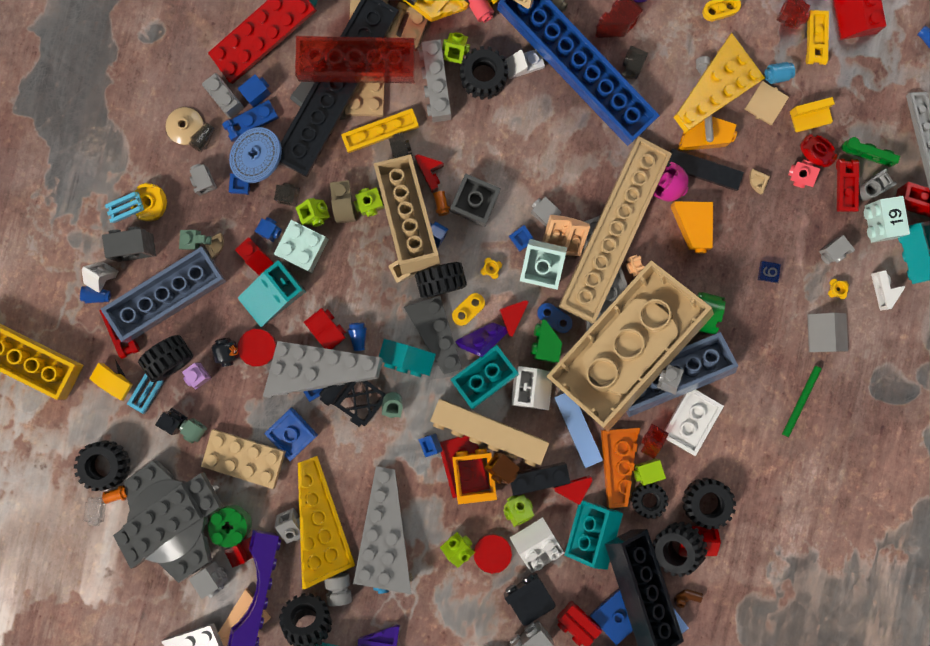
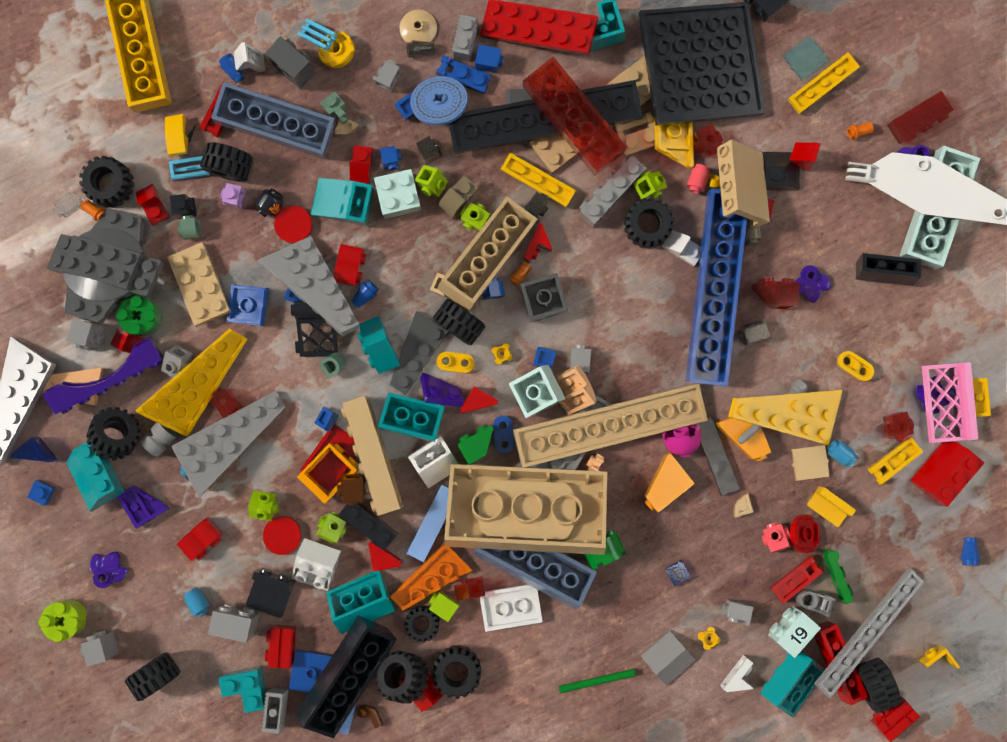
camera: 50 degrees right, 0 degrees up
light grey brick [657,365,684,395] -> none
none -> red slope [136,184,170,226]
none -> red brick [176,517,224,562]
none -> clear red brick [210,388,242,418]

